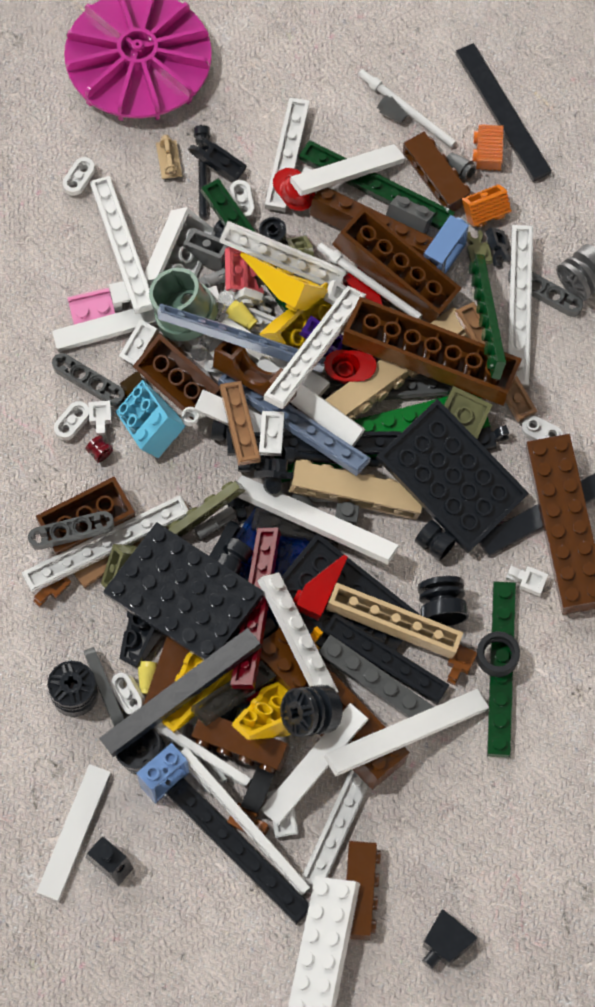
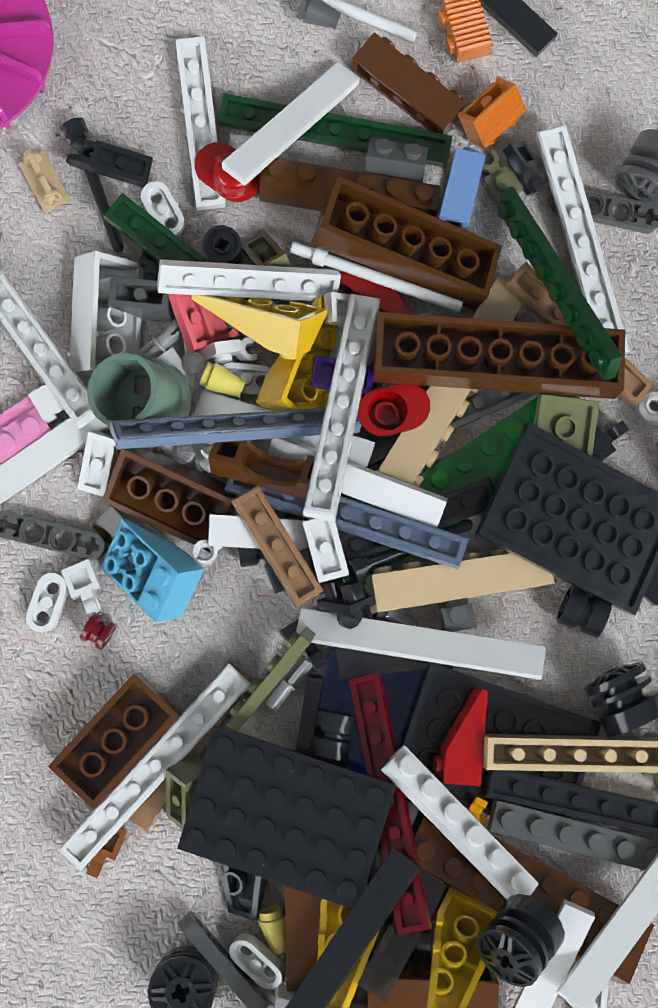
camera: 20 degrees left, 15 degrees up
dark grey beam [28,511,114,550] -> none
dark grey cone [447,152,476,180] -> none

